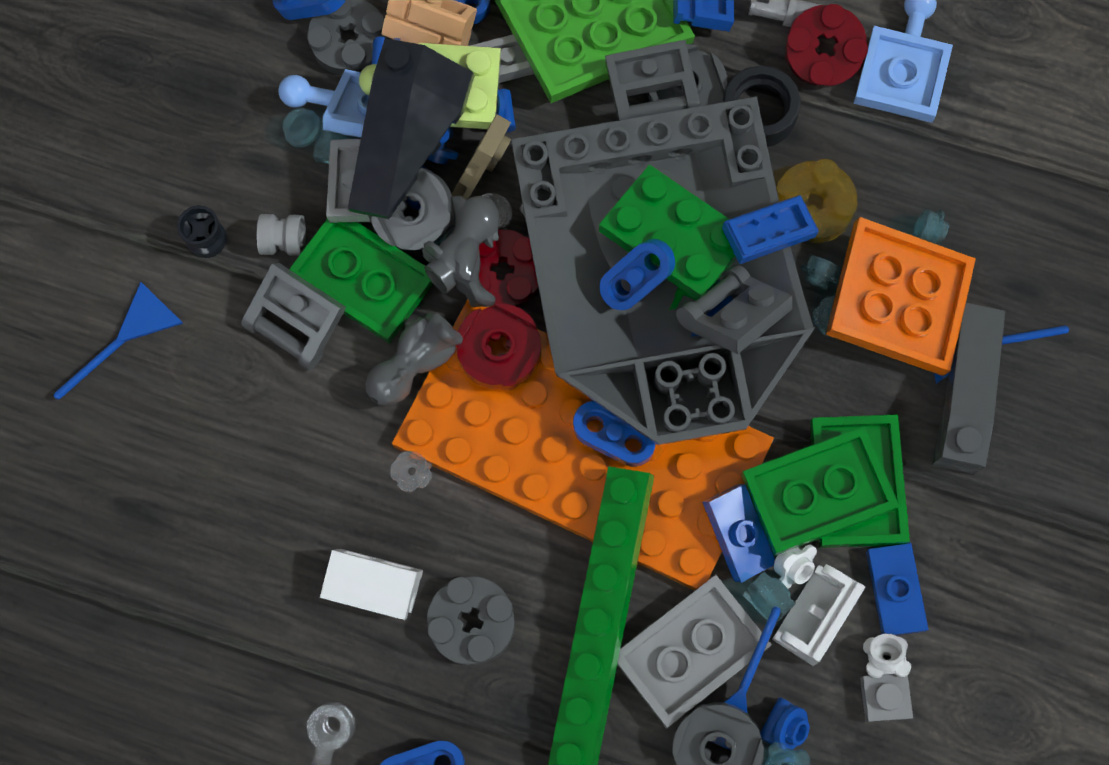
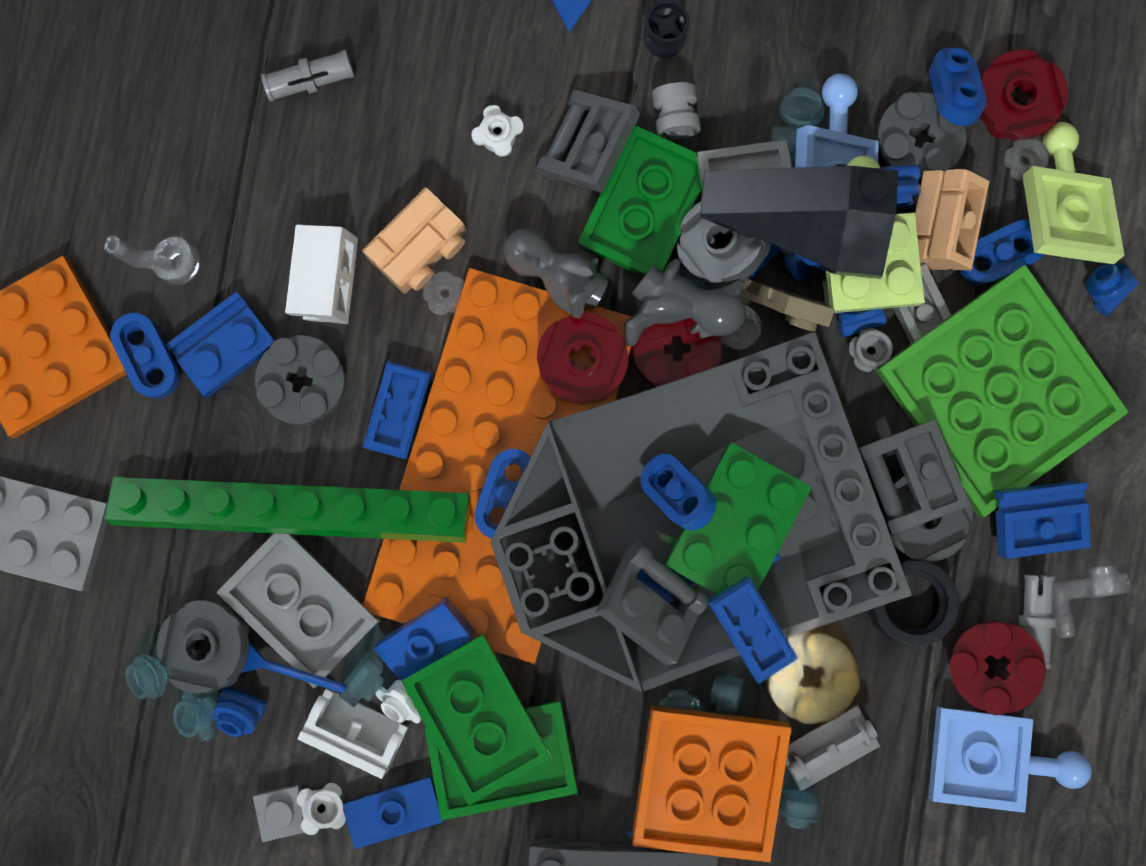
camera: 80 degrees right, 10 degrees up
none -> blue plate [165,291,275,398]
none -> light grey pin [261,49,354,102]
none -> light nougat brick [362,187,466,294]
none -> blue plate [363,361,432,460]
none -> white plate [472,105,523,157]
none -> light grey hinge [786,705,880,791]
none -> light grey plate [849,328,893,372]

